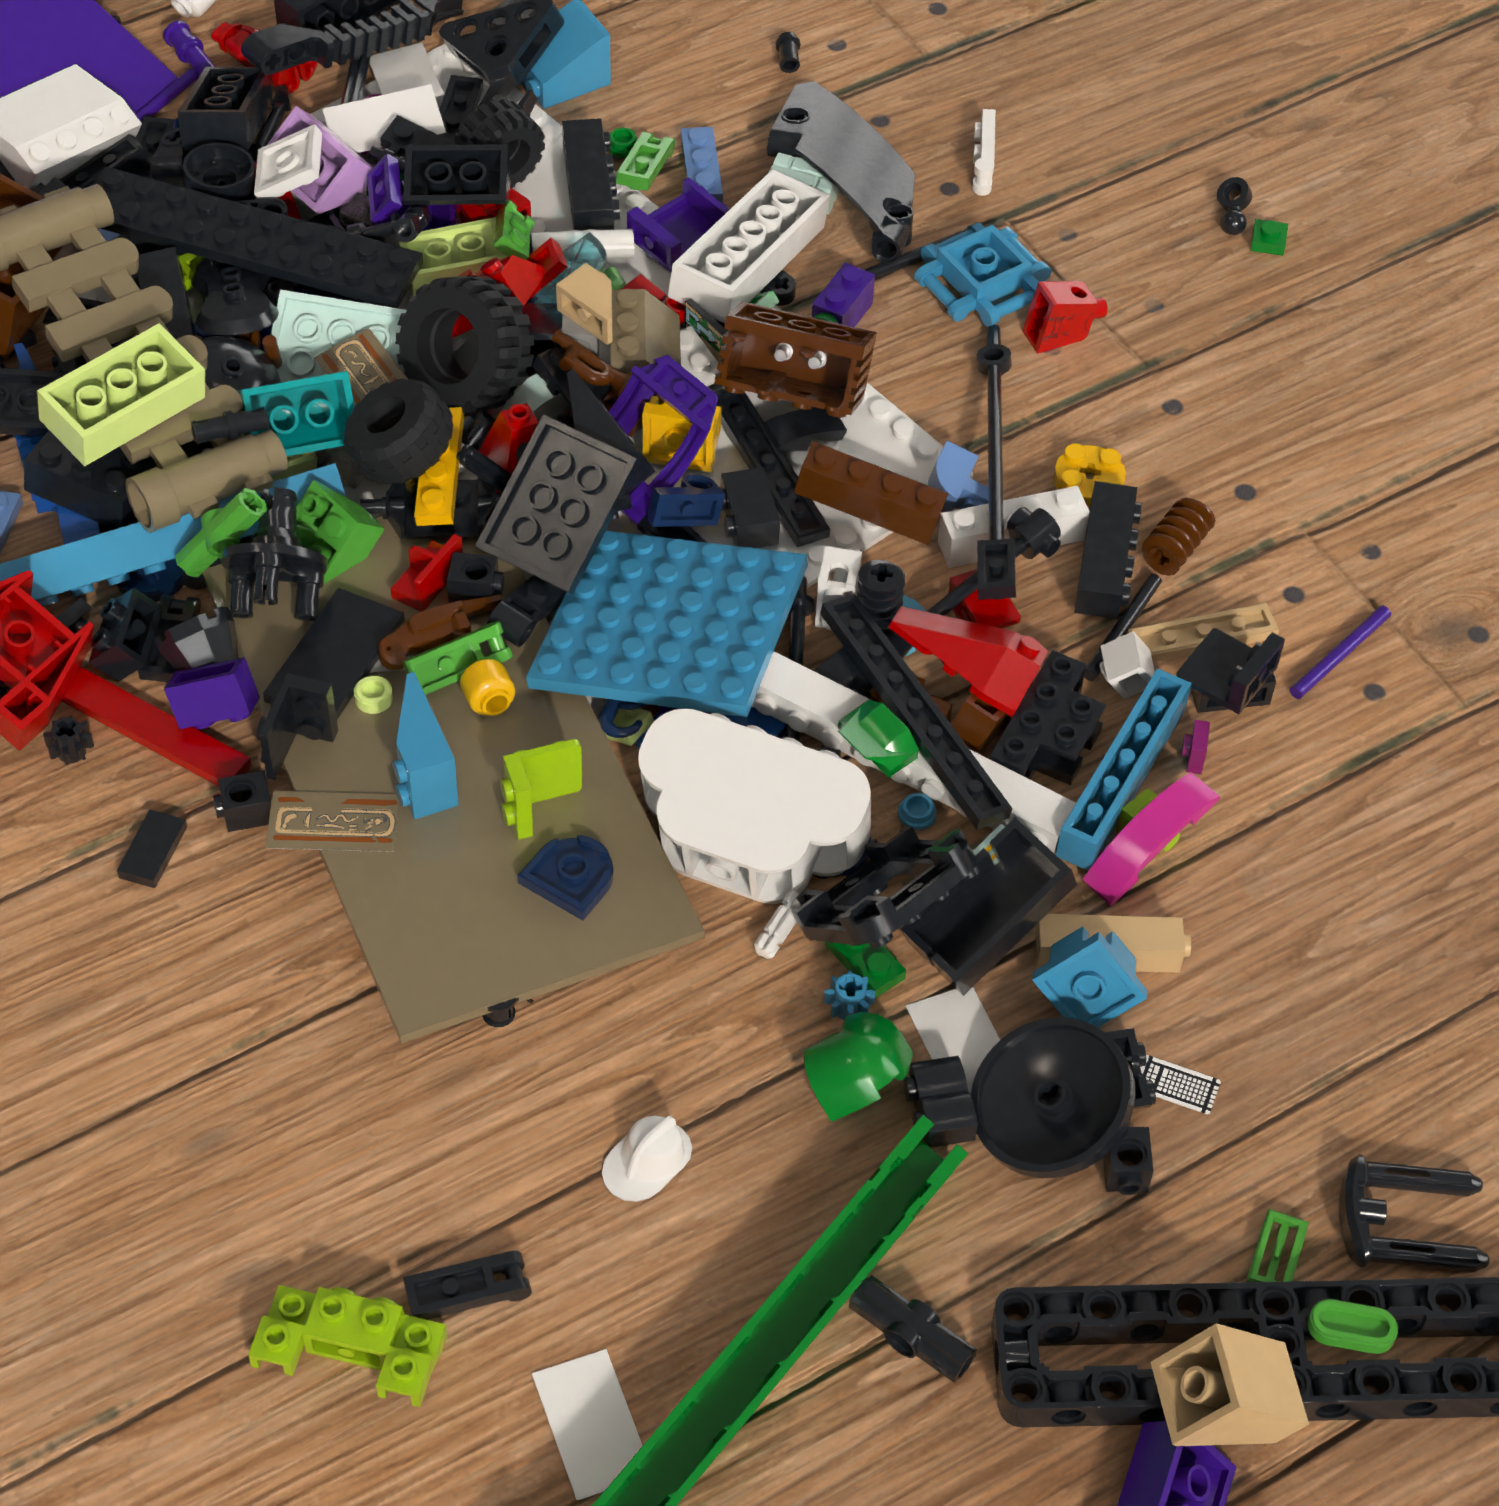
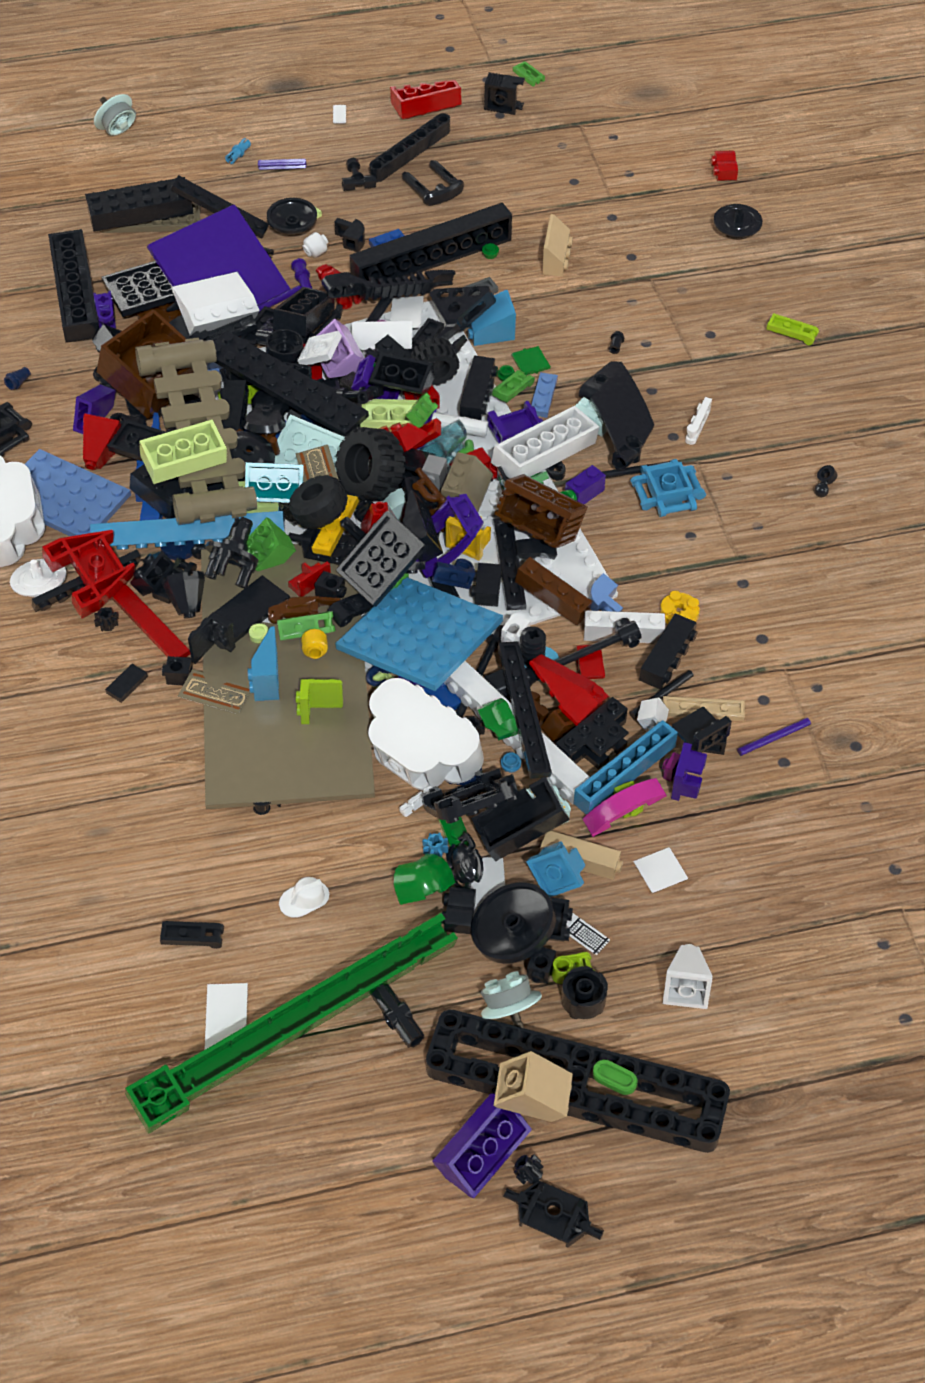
camera: 20 degrees right, 0 degrees up
dark purple brick [164,657,260,729] -> none
bright green piece [175,488,267,578] -> none
black pin [191,406,269,444] -> none
lime bracket [248,1285,447,1407] -> none
dark blue tile [517,835,613,921] -> none
tan slope [556,263,613,345] -> none
black bar [976,325,1016,600] -> none
red torso [1022,281,1108,354] -> none
reddish brown piece [1142,498,1216,576] -> none
bright green tile [1246,1209,1309,1282] -> none
green plate [1250,219,1288,256] -> none
black piece [1339,1154,1490,1272] -> none
none -> black shield [446,833,484,889]
none -> piece [481,971,542,1028]
none -> green piece [511,346,550,375]
none -> lime piece [551,952,595,984]
none -> black brick [561,966,608,1019]
none -> white sticker [633,847,688,893]
none -> white slope [663,944,712,1009]
none -> dark purple panel [671,742,707,801]

